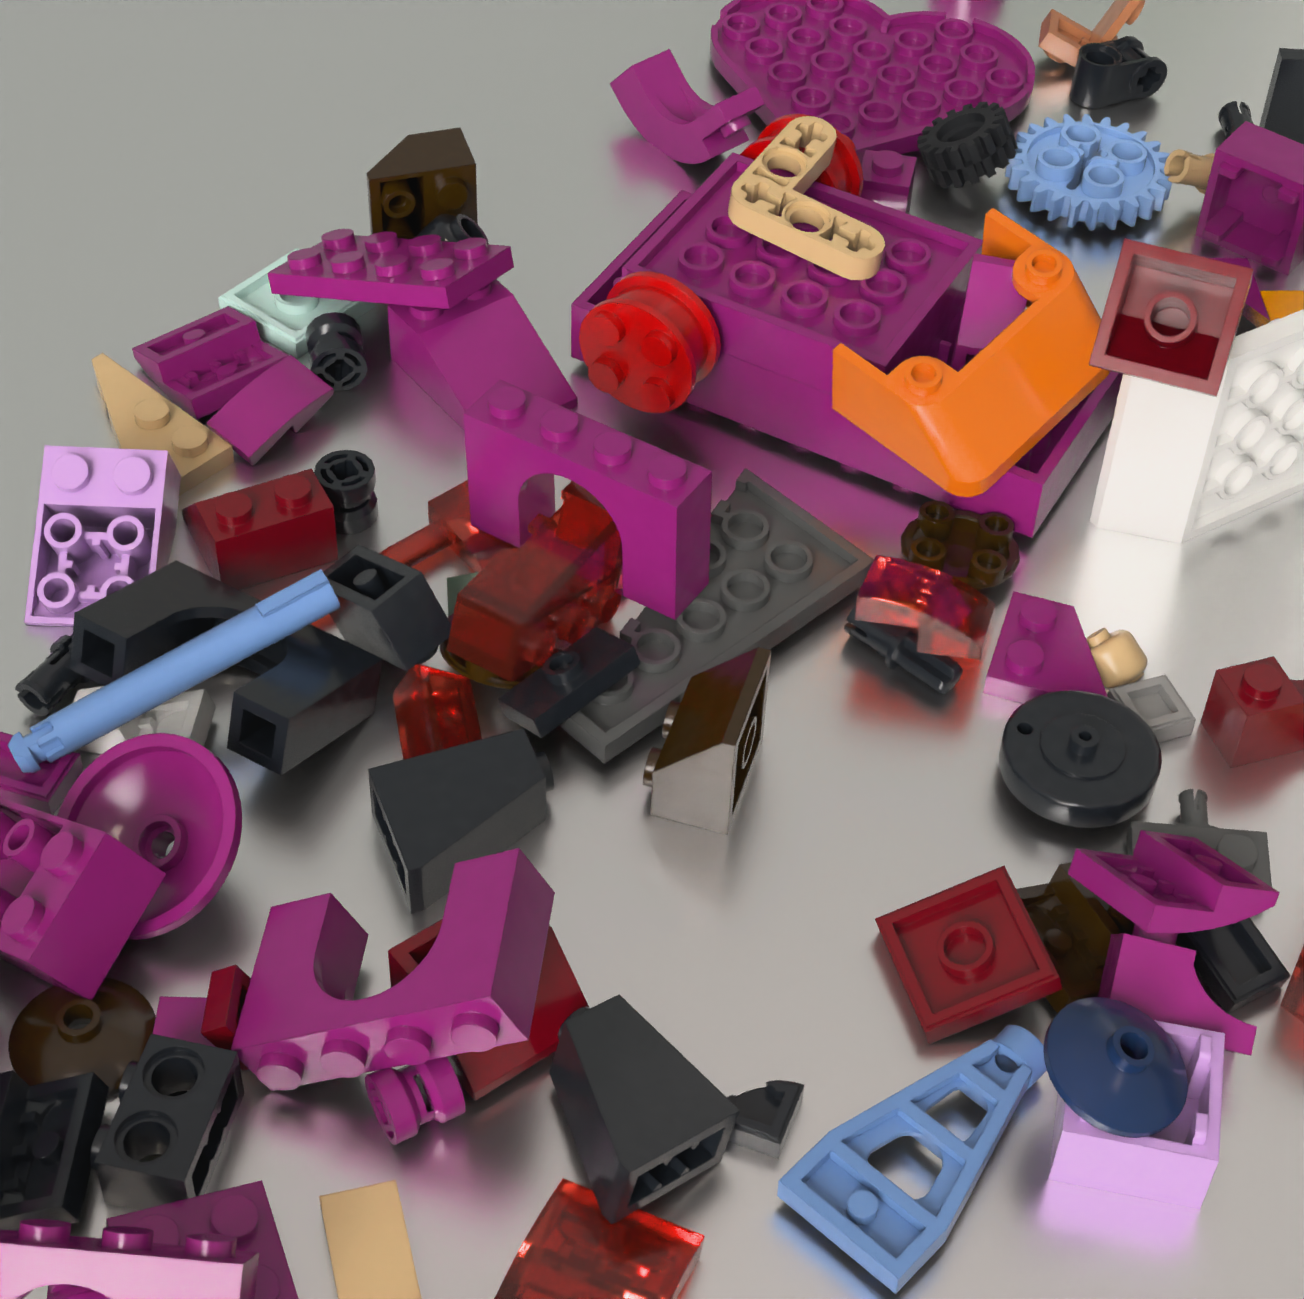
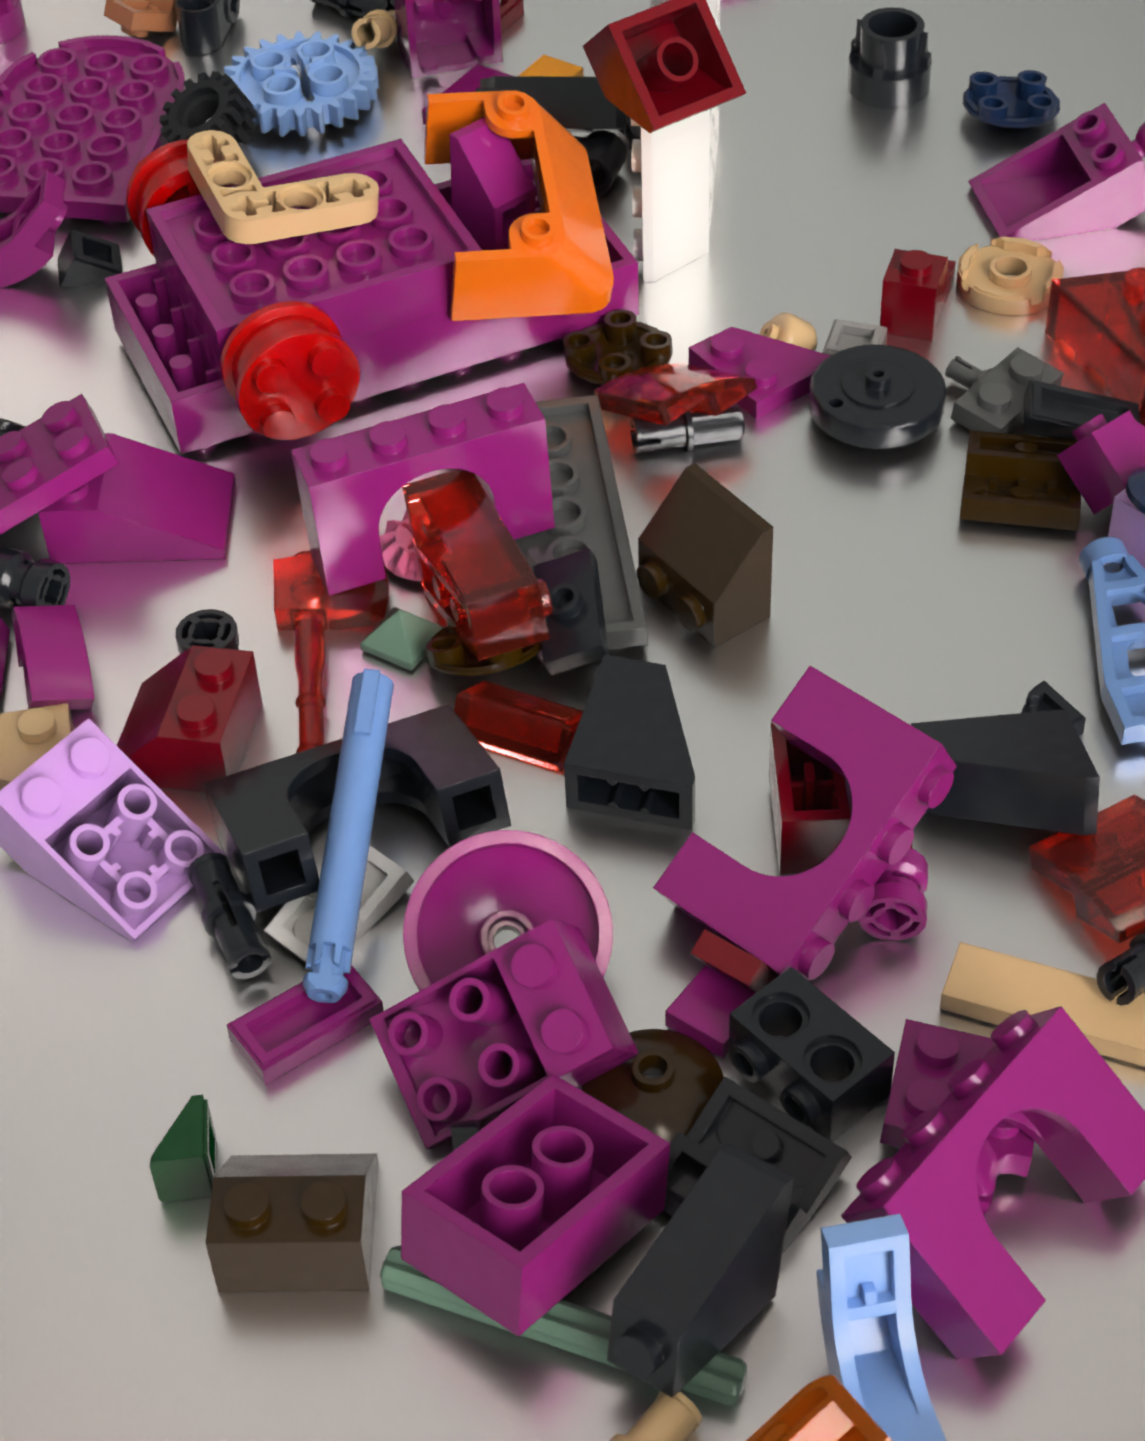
camera: 50 degrees left, 0 degrees up
black brick [323,544,455,671] -> none
dark red plate [875,866,1063,1044] -> none
magenta slope [1068,830,1280,933] -> none

